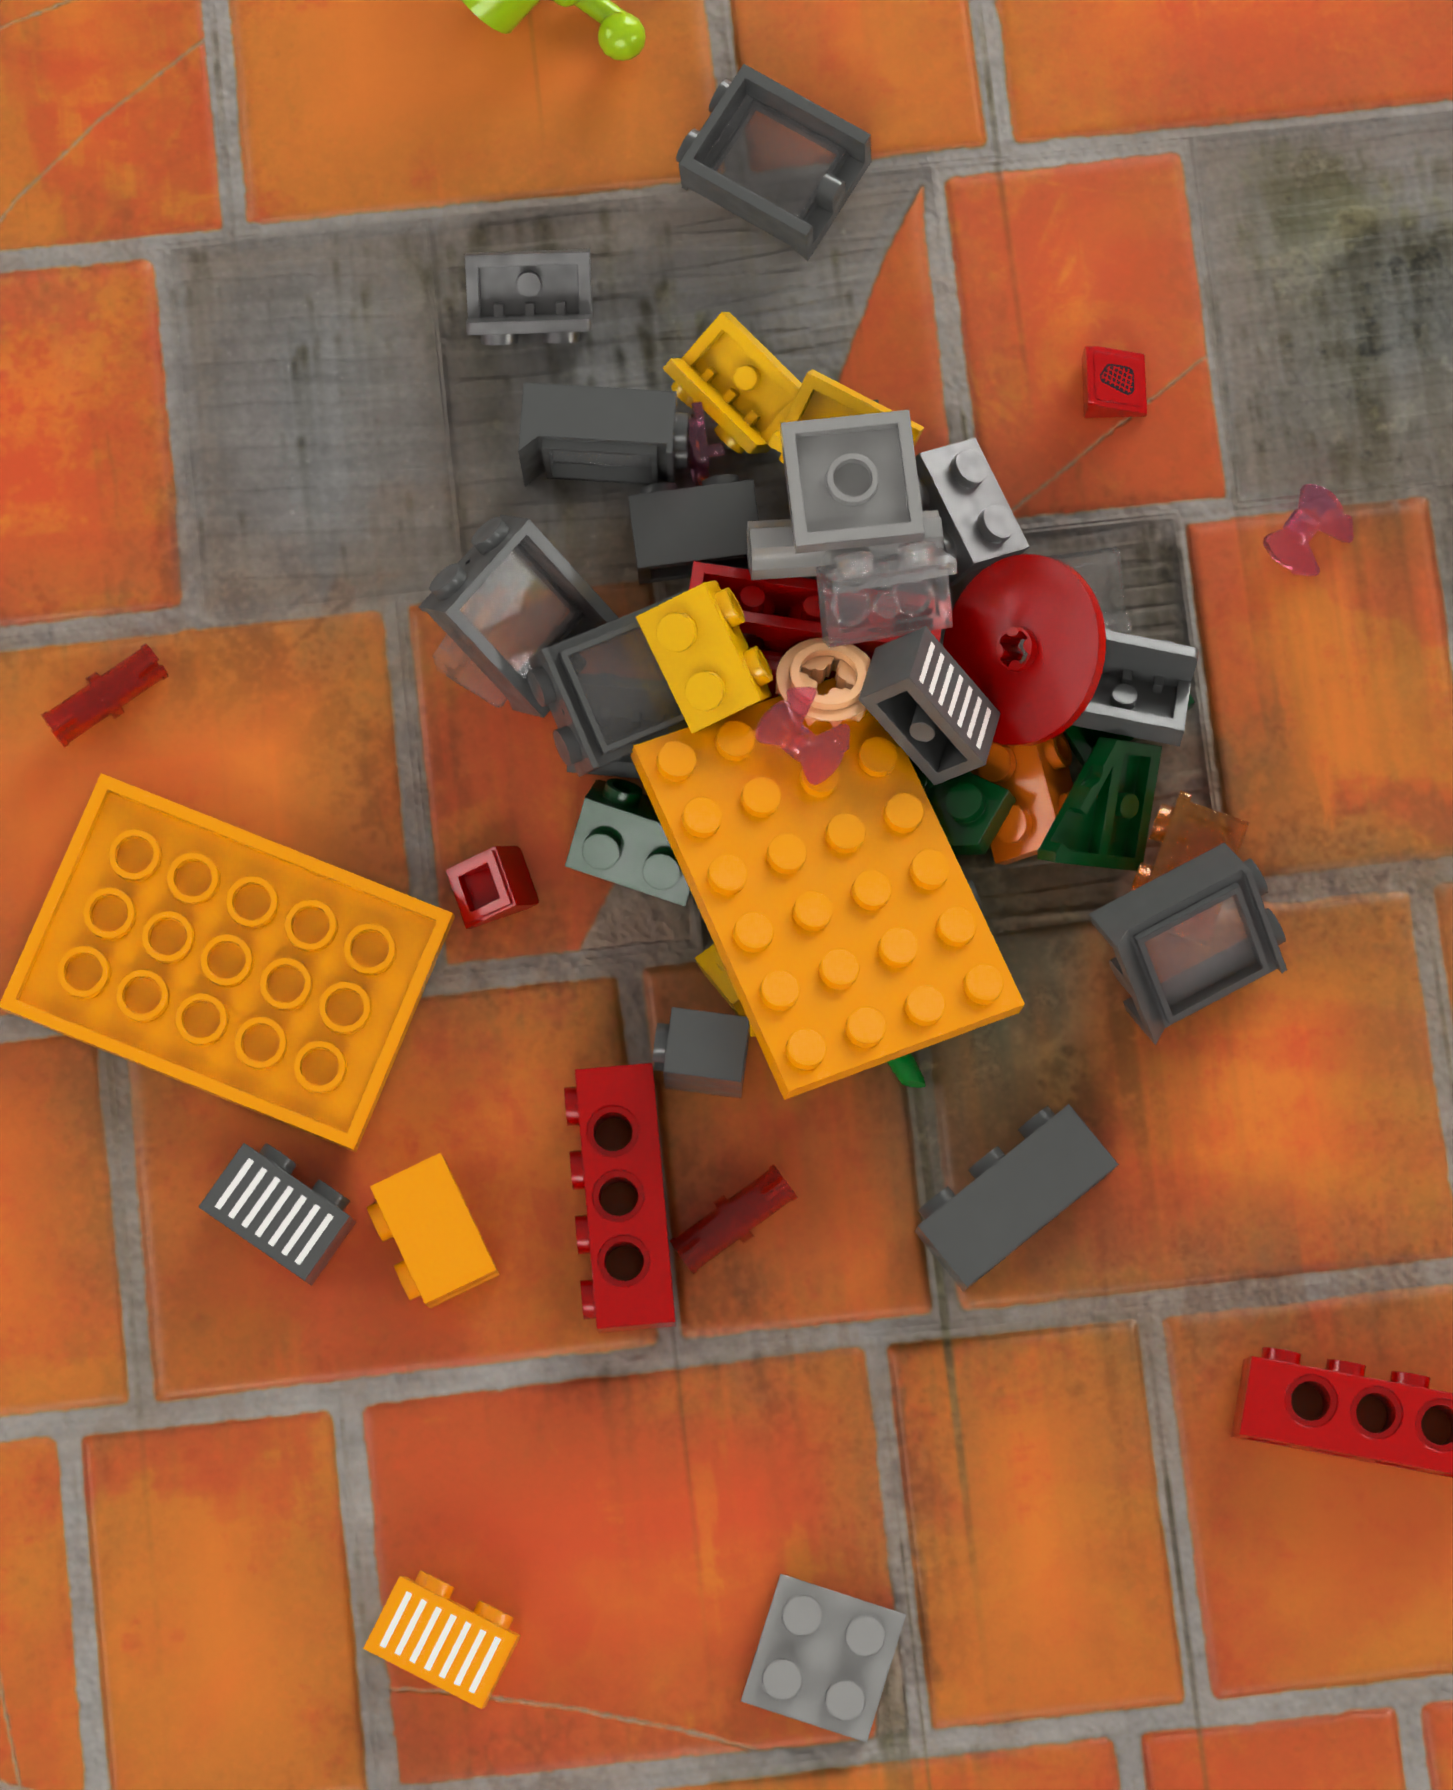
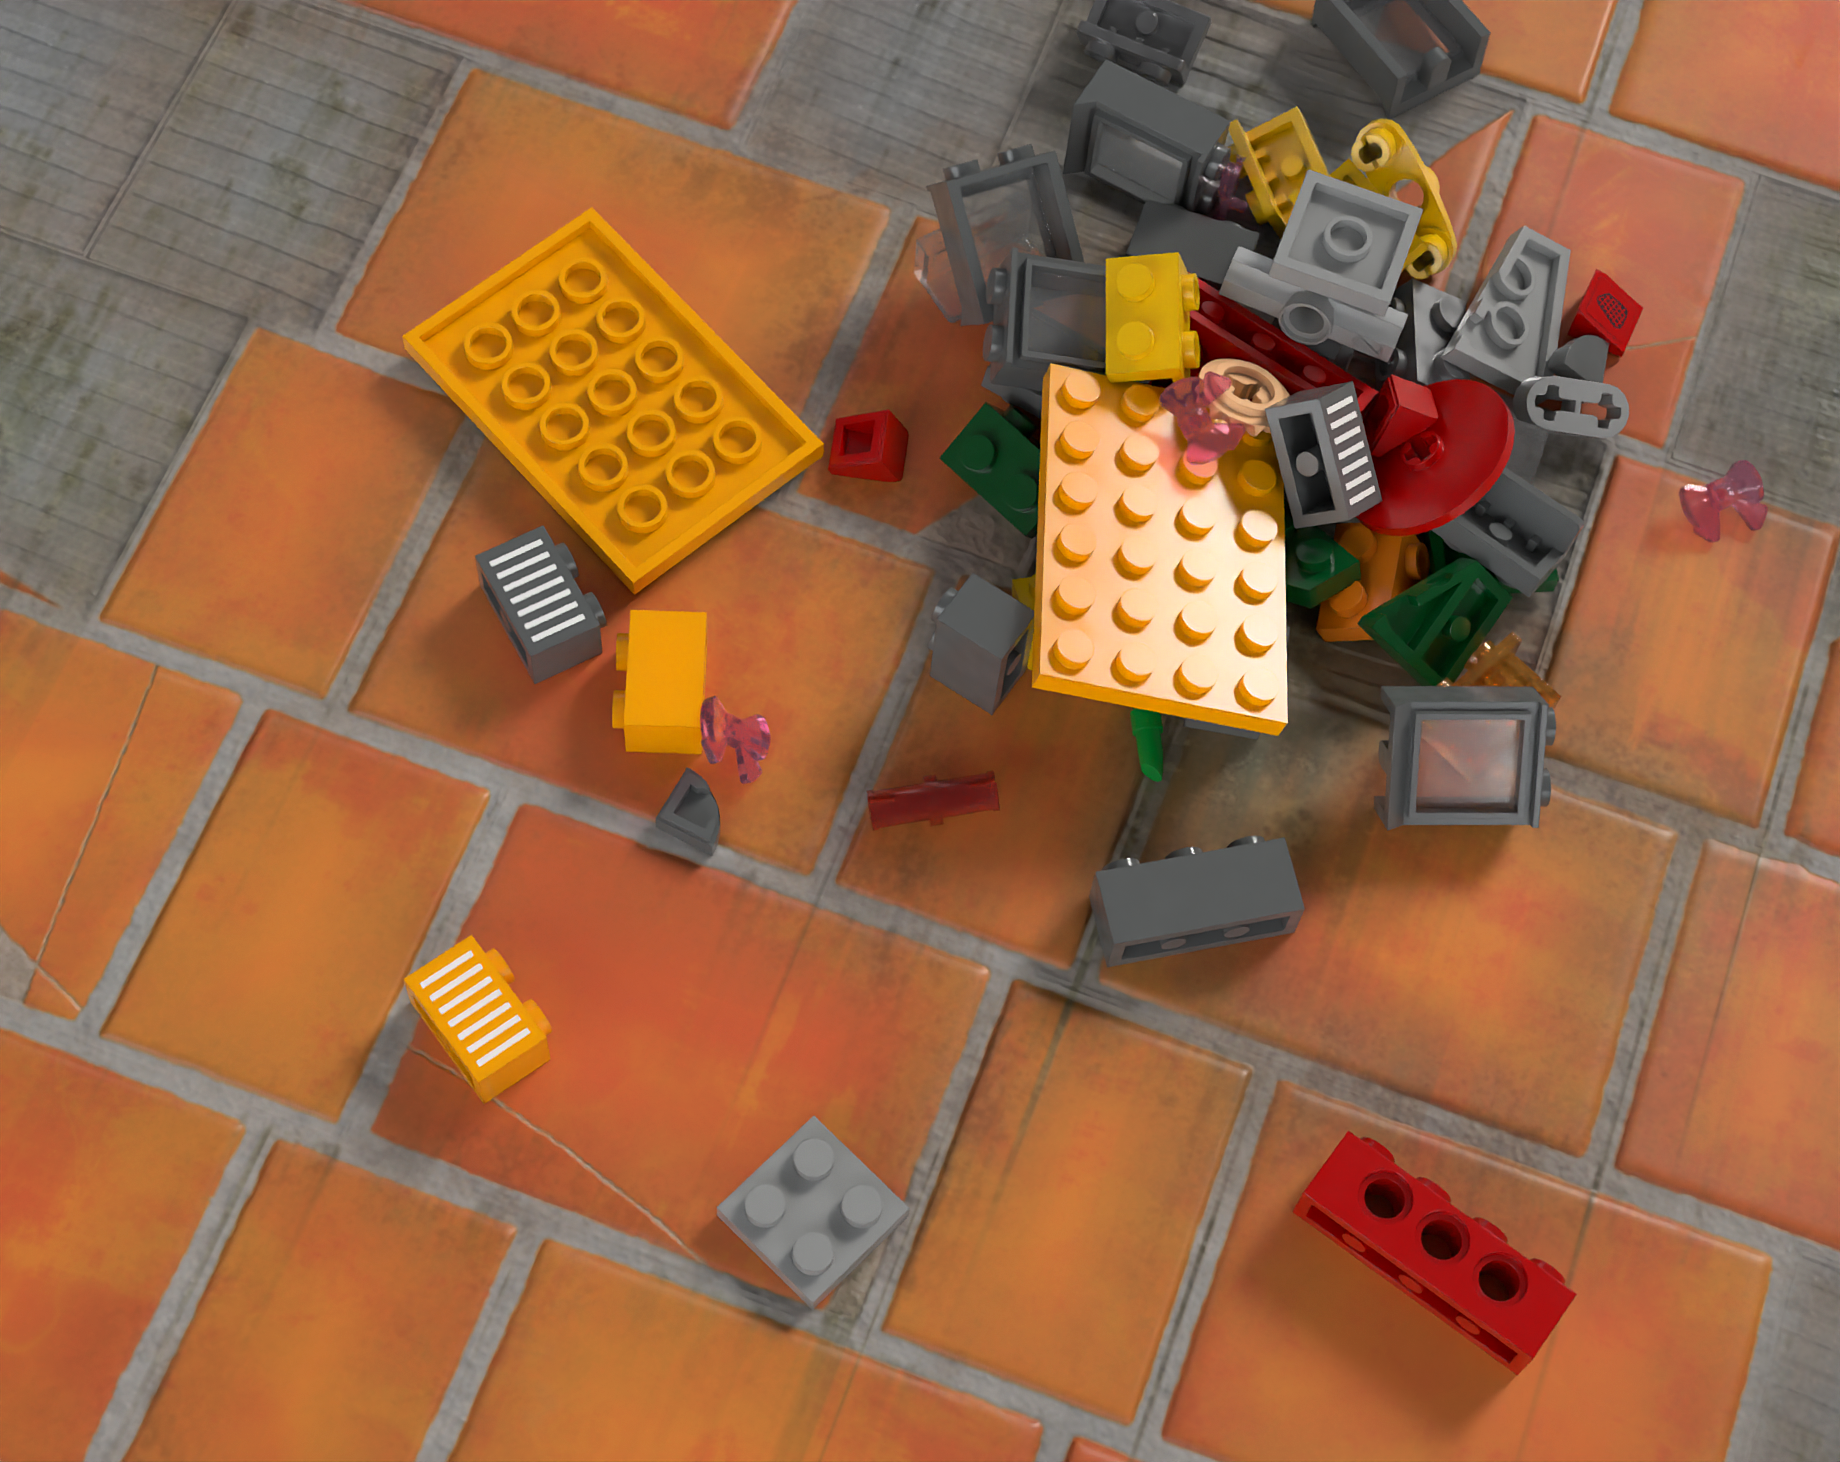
camera: 20 degrees right, 15 degrees down
clear red pin [41,643,169,748] -> none
red brick [564,1063,676,1333] -> none
clear bracket [816,541,958,648] -> none
none -> dark grey tile [656,767,720,856]
none -> clear pink piece [700,695,771,784]
none -> yellow connector [1351,118,1457,279]
none -> red slope [1363,374,1439,457]
none -> light grey wing [1440,226,1571,406]
none -> light grey beam [1513,376,1629,438]
none -> dark grey tile [1548,335,1609,383]

